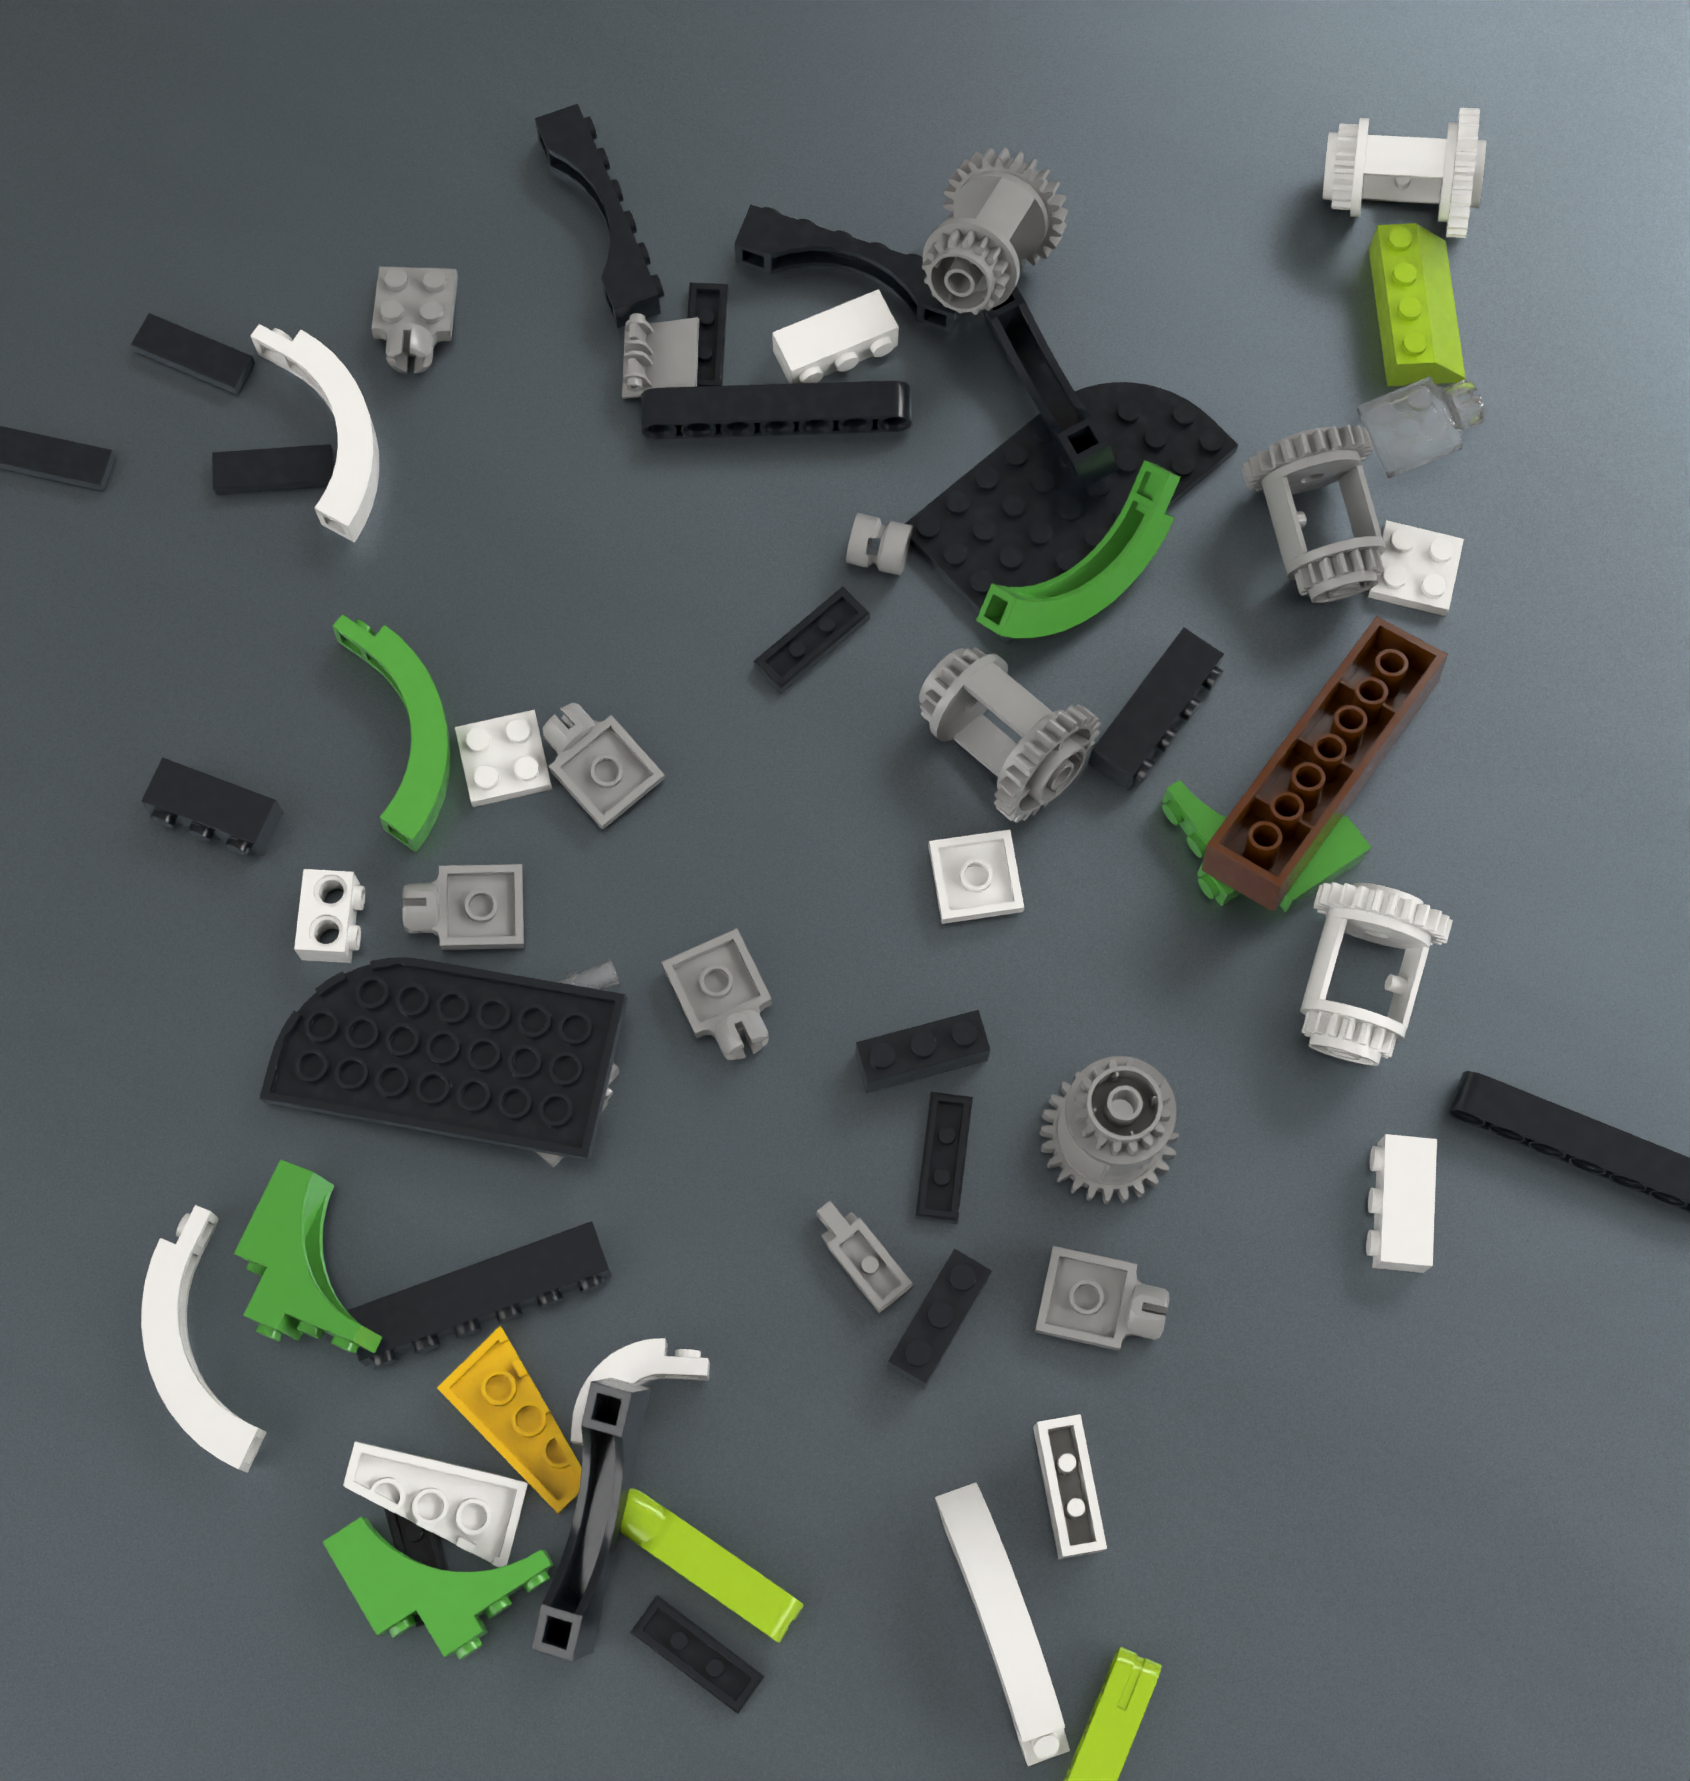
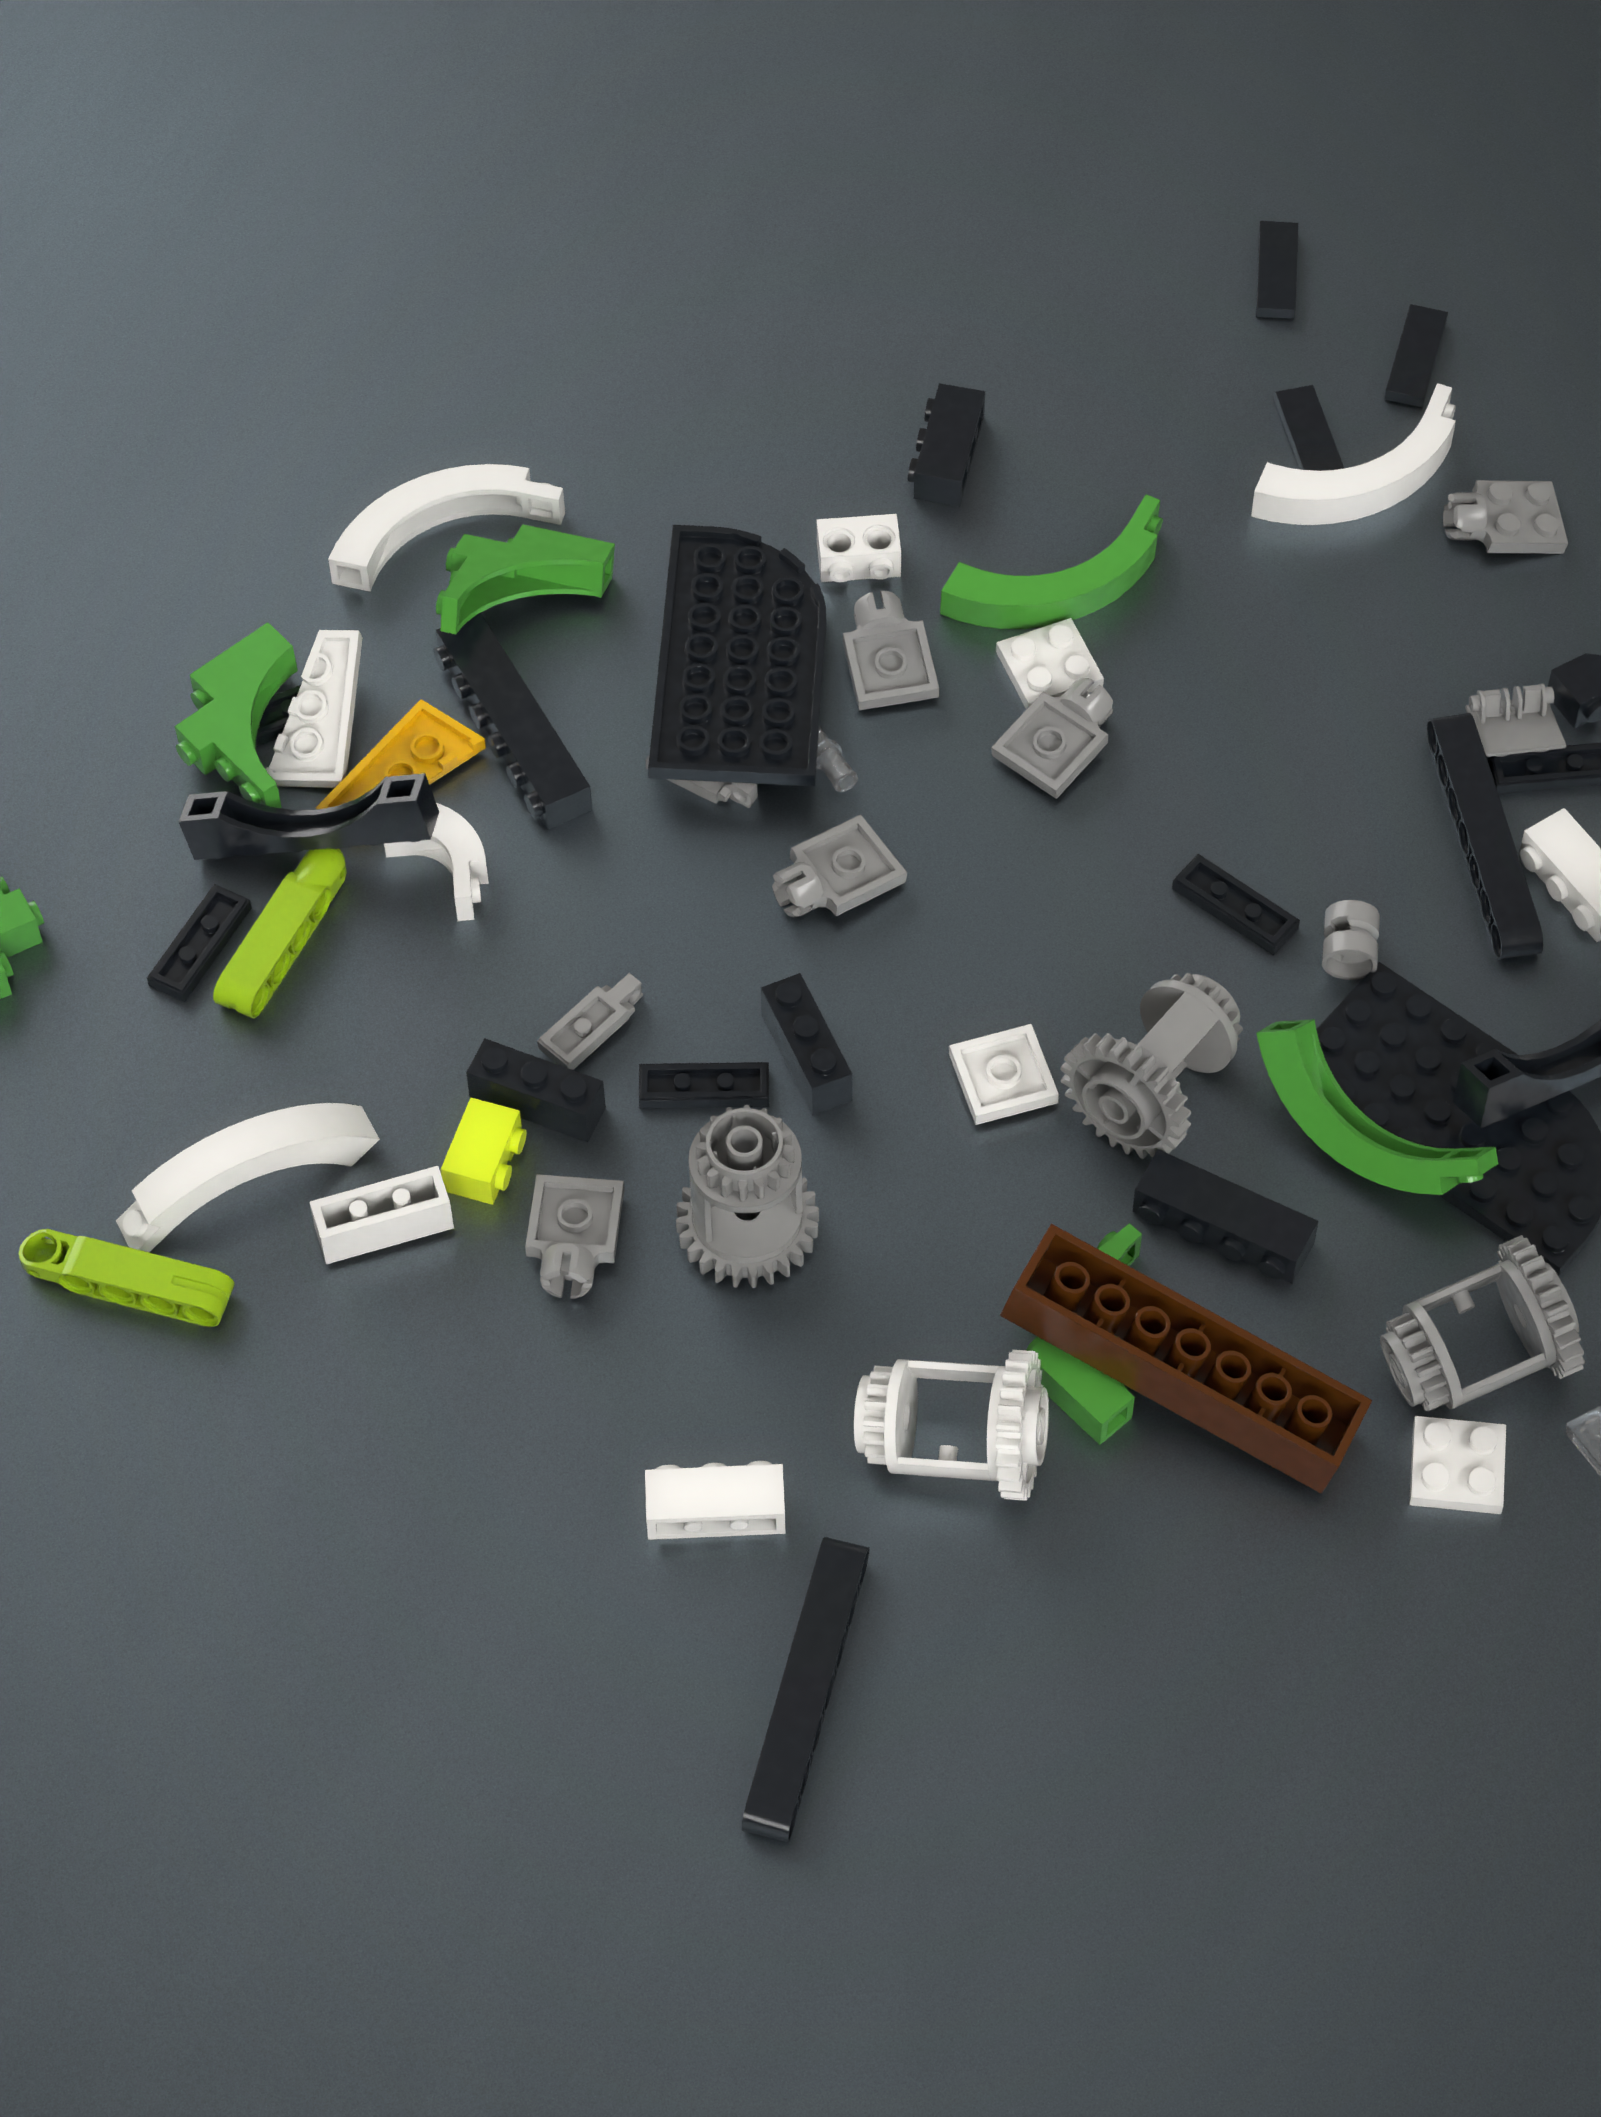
camera: 85 degrees right, 15 degrees down
none -> neon yellow brick [440,1097,527,1205]

